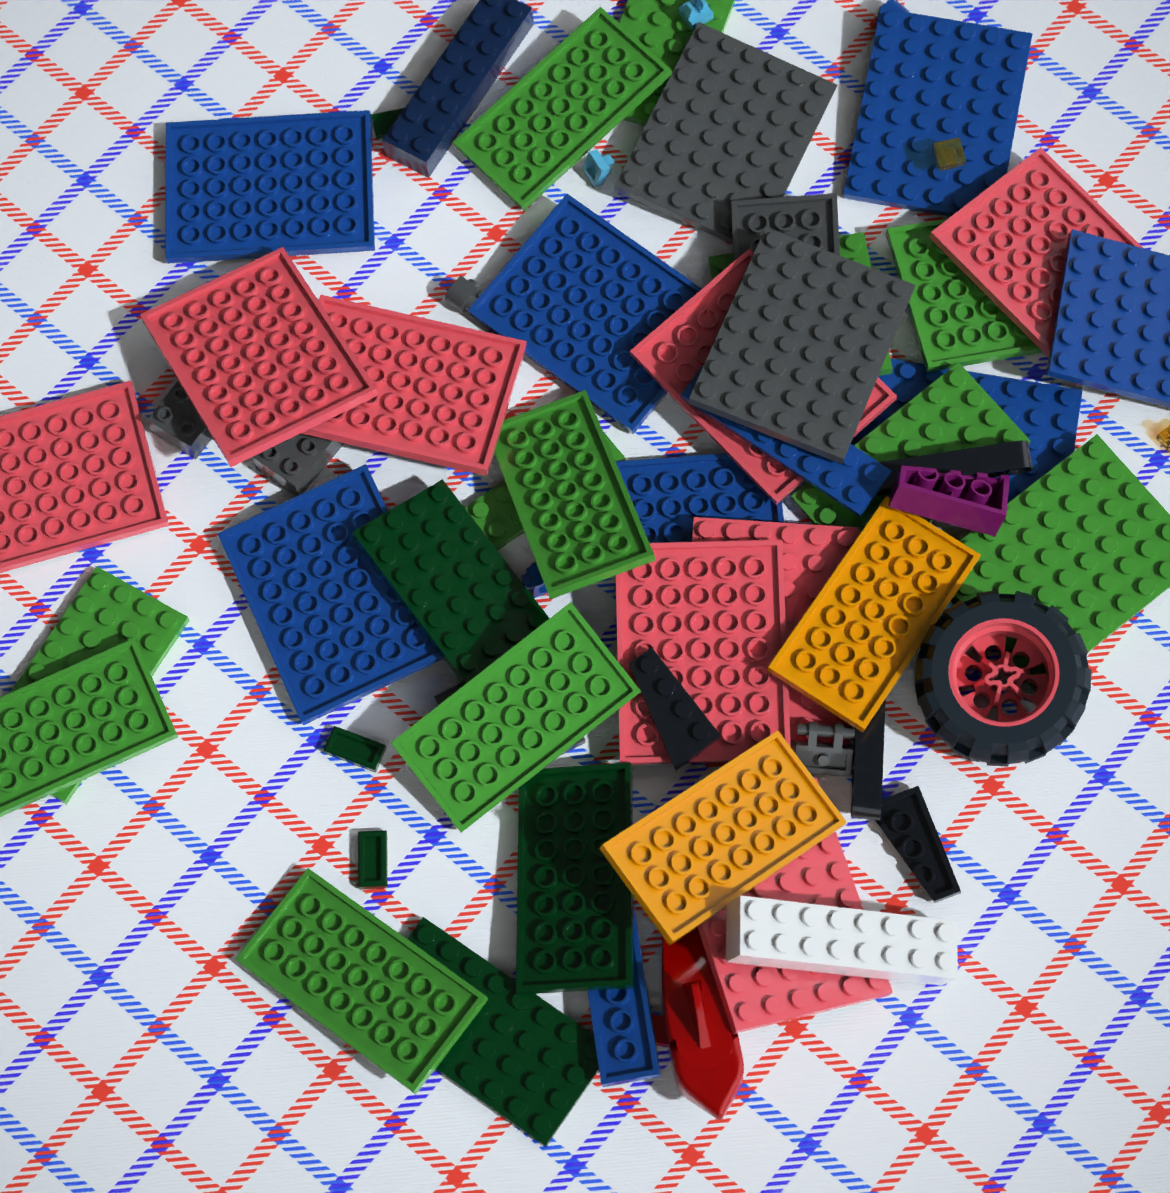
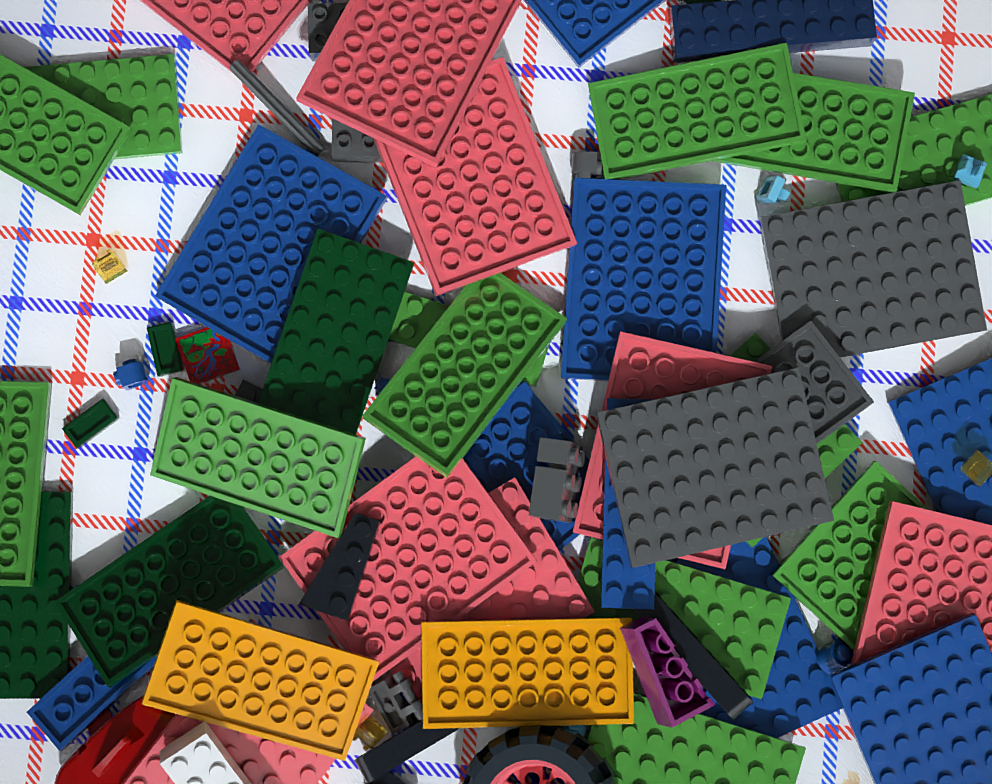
camera: 55 degrees right, 15 degrees up
none -> clear yellow tile [92,249,128,284]
none -> blue plate [113,359,149,391]
none -> tile [175,327,241,384]
none -> dark grey axle [229,59,325,156]
none -> clear yellow tile [353,715,388,751]
none -> dark grey piece [528,438,585,523]
none -> bright green plate [588,43,806,180]
none -> blue plate [816,638,852,674]

